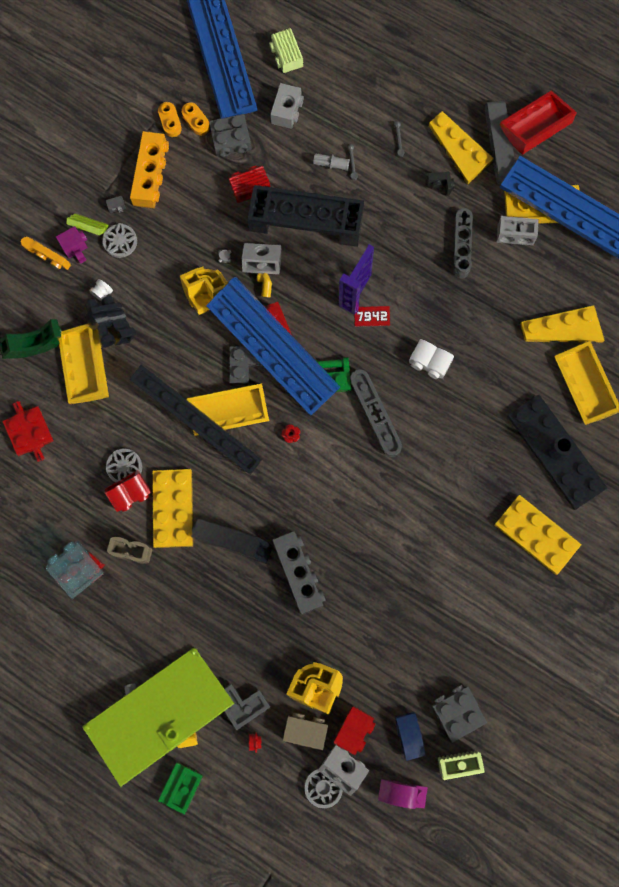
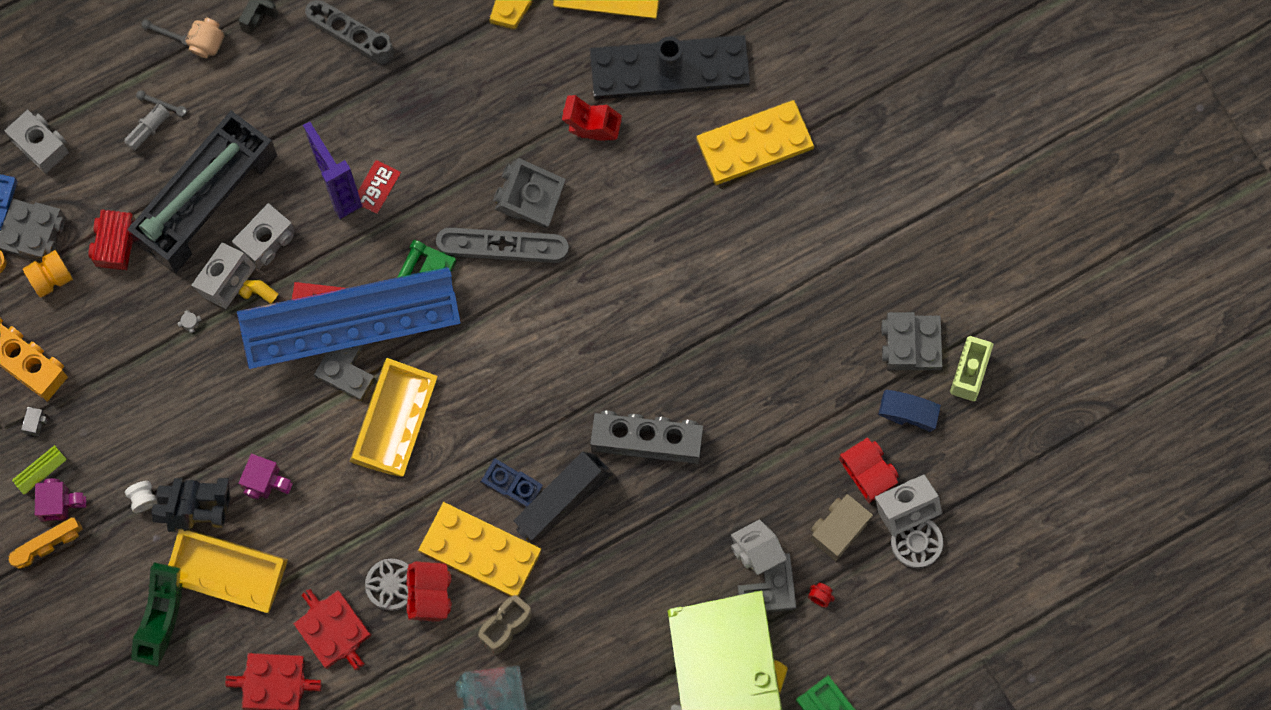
camera: 65 degrees left, 5 degrees down
light grey wheel [103,223,137,258] -> none
black plate [129,364,263,475] -> none
yellow brick [180,266,228,315] -> none
red plate [282,425,300,443] -> none
yellow brick [286,662,343,714] -> none
magenta brick [378,779,428,809] -> none
white brick [409,339,454,379] -> none
none -> light orange wheel [22,250,73,298]
none -> sand green piece [139,143,239,241]
none -> light nougat head [185,18,224,59]
none -> light grey brick [232,204,295,269]
none -> magenta brick [238,454,293,500]
none -> red plate [294,589,372,671]
none -> dark blue slope [480,458,543,507]
none -> dark grey plate [493,158,566,228]
none -> red brick [562,95,622,141]
none -> light grey brick [731,520,786,575]

